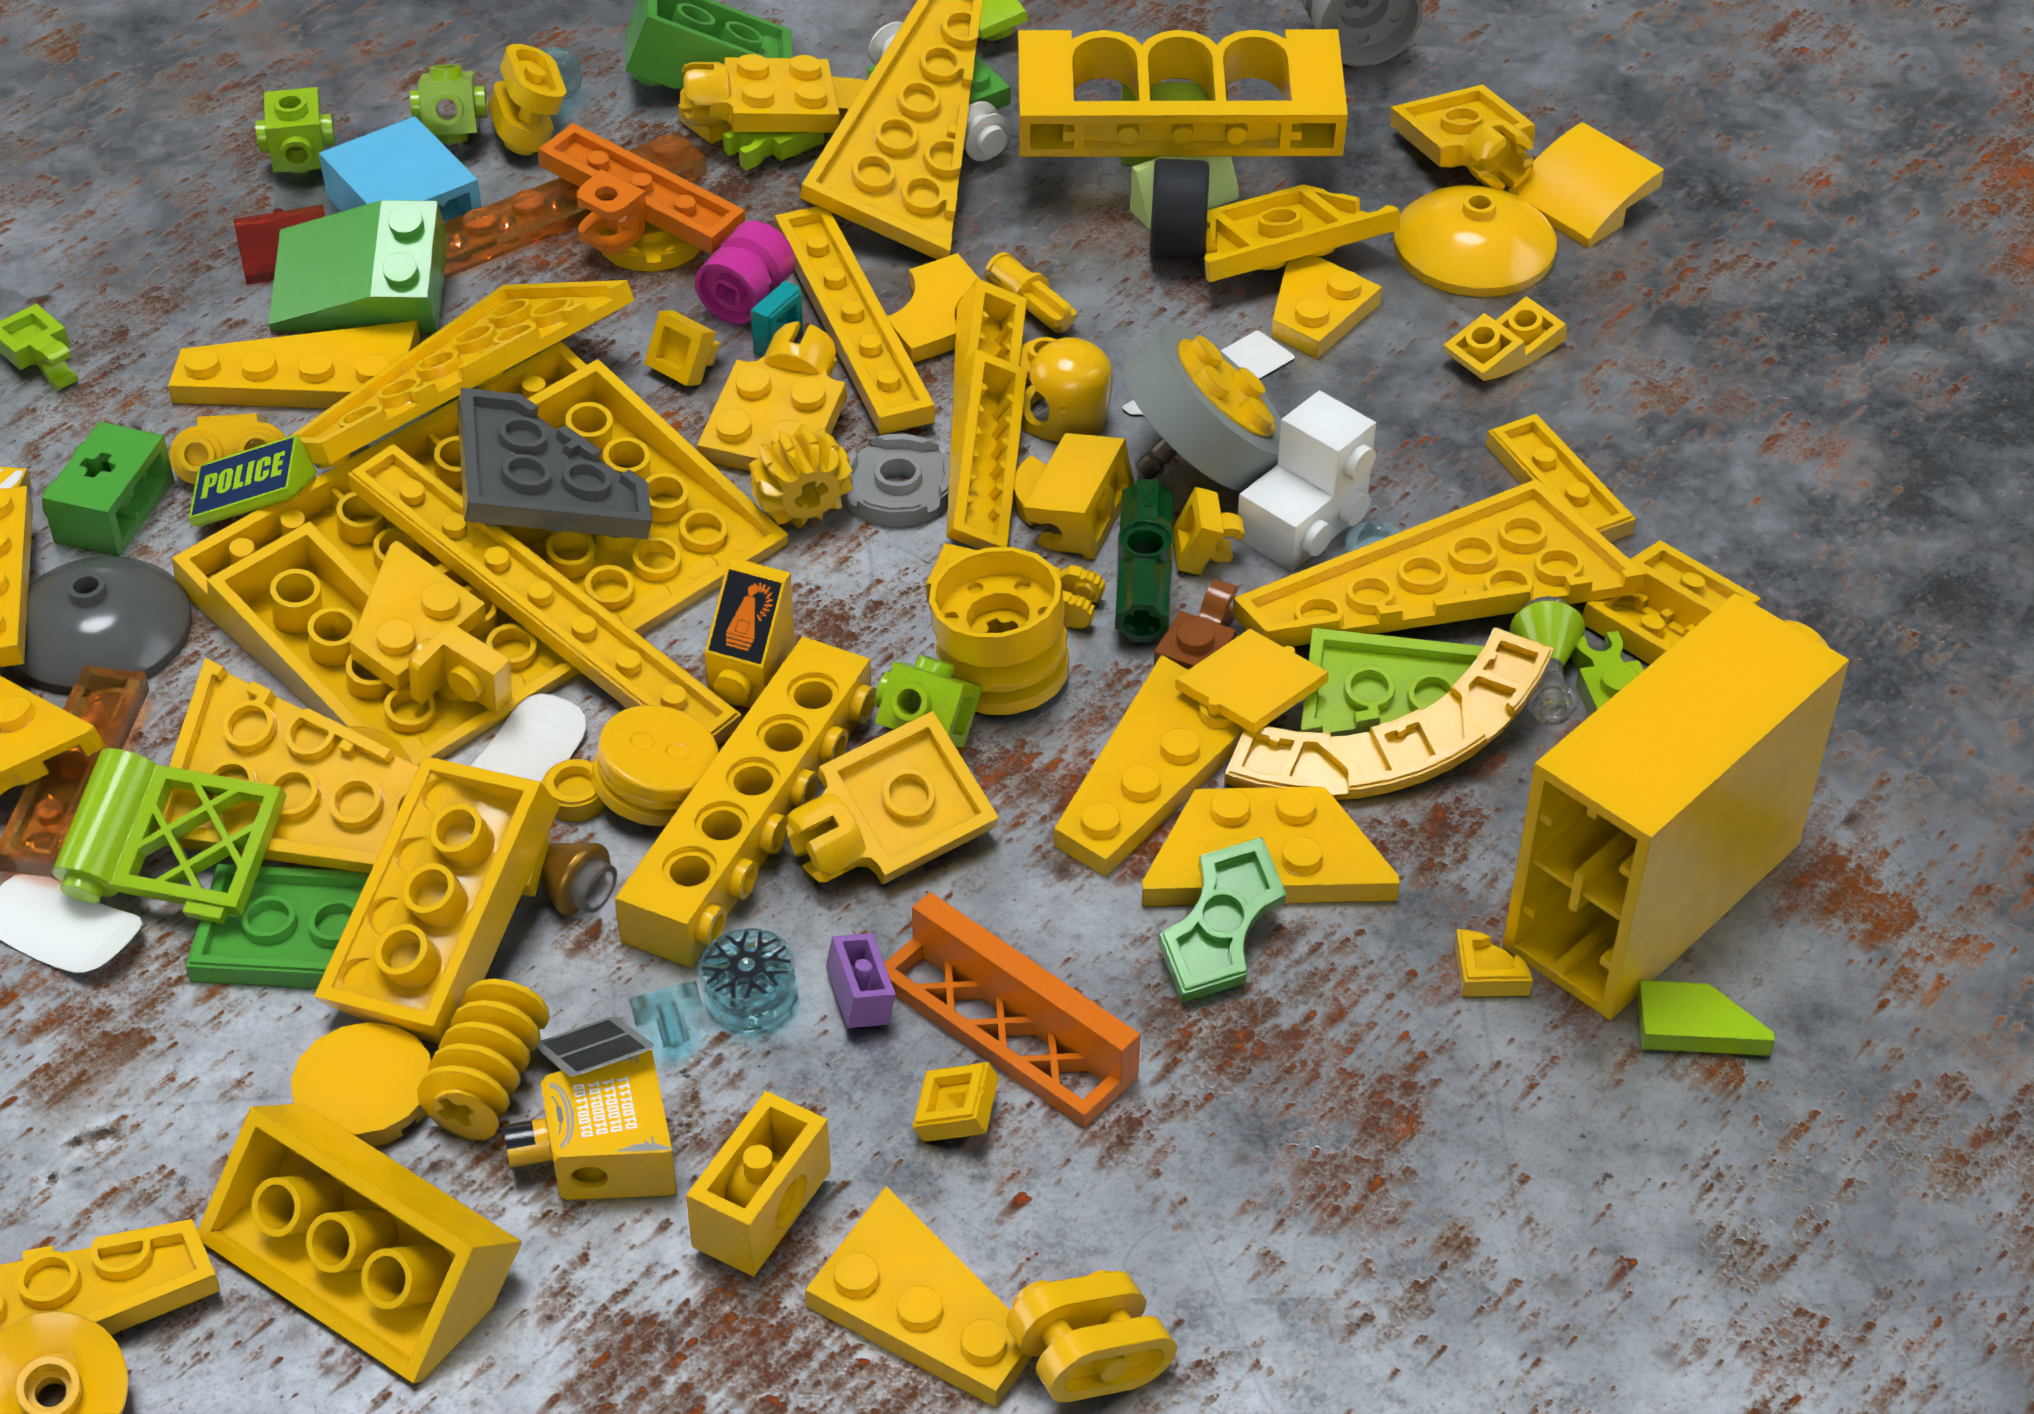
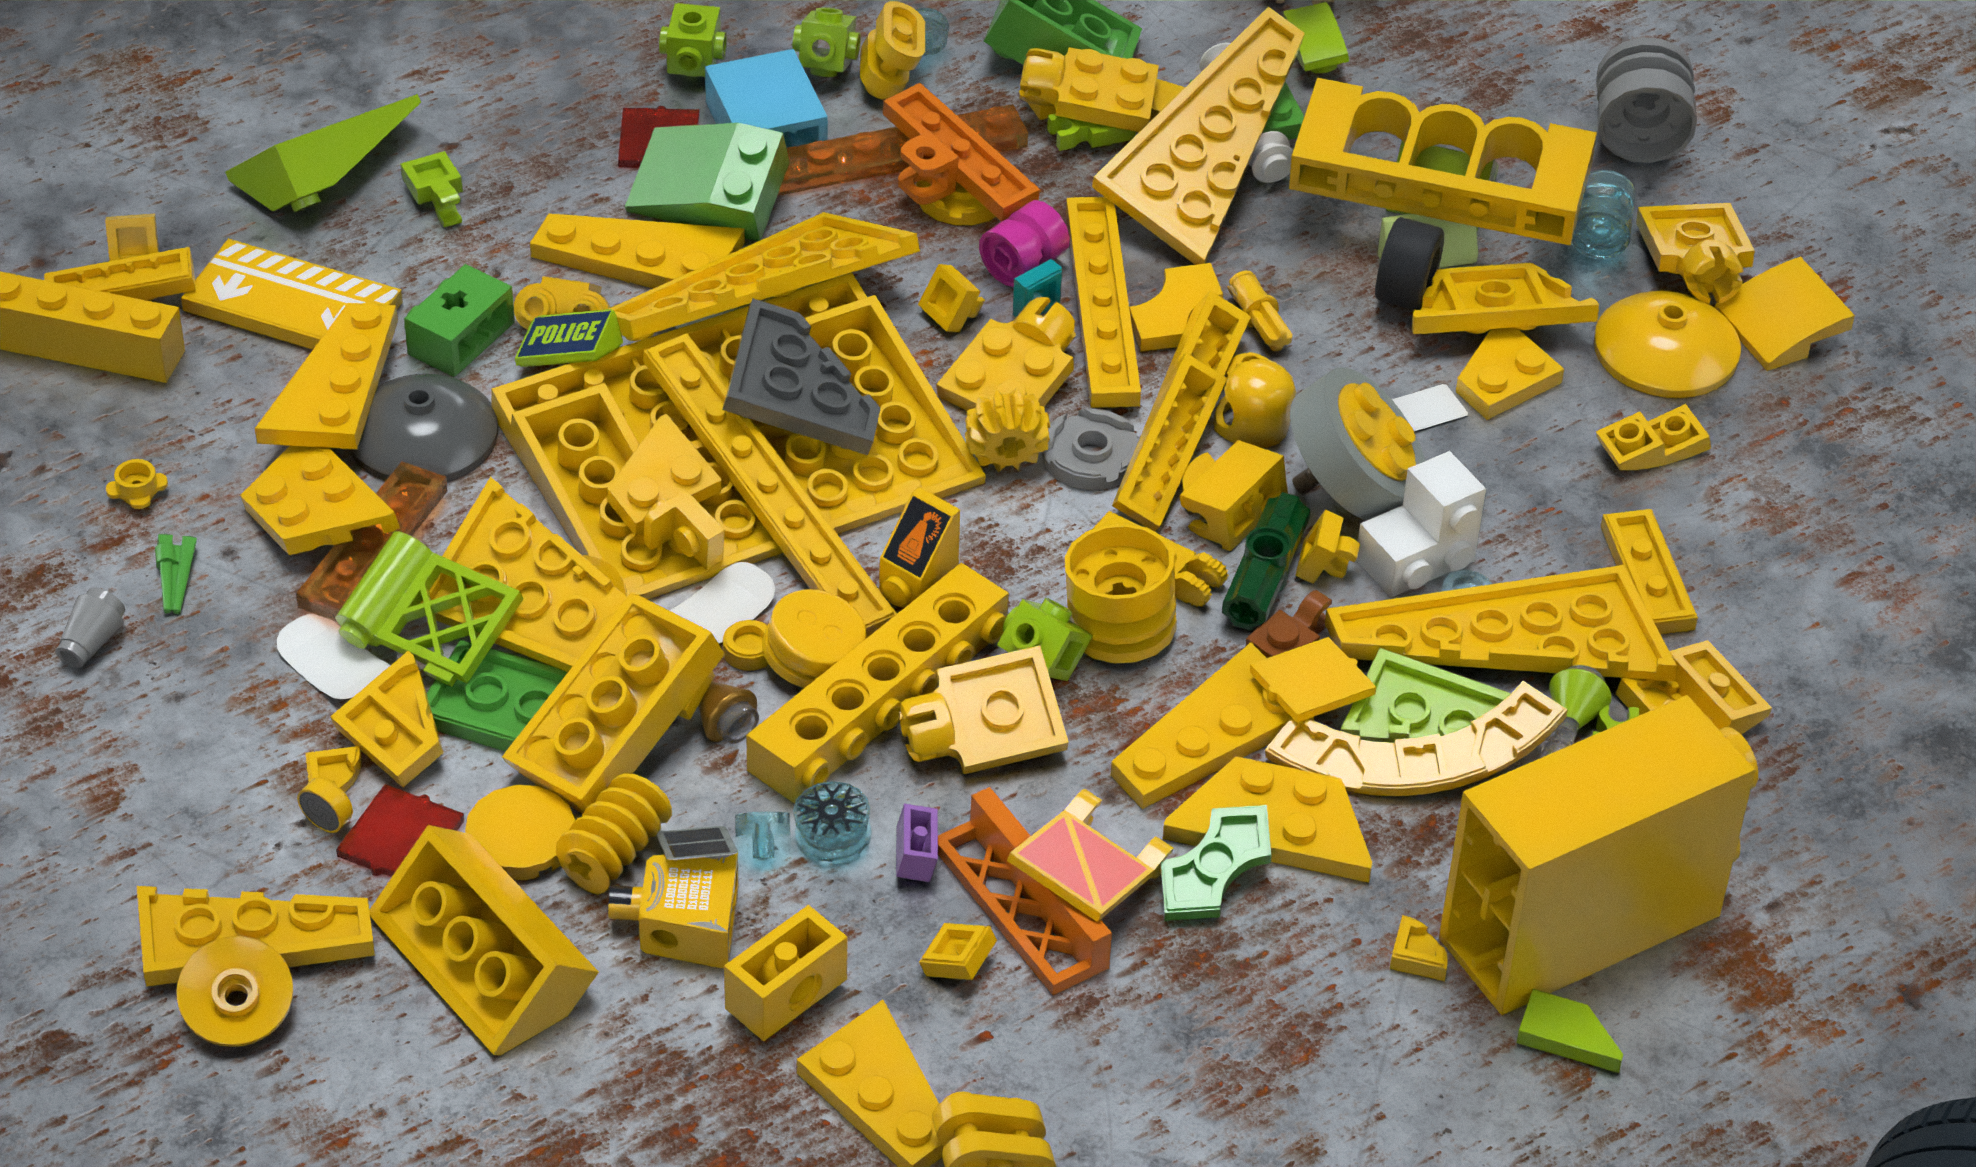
camera: 15 degrees right, 0 degrees up
none -> tile [297,778,353,833]
none -> yellow tile [305,746,362,792]
none -> yellow wing [330,651,444,788]
none -> clear red piece [336,784,465,877]
none -> flag [1007,789,1174,922]
none -> clear light blue wheel [1571,170,1636,260]

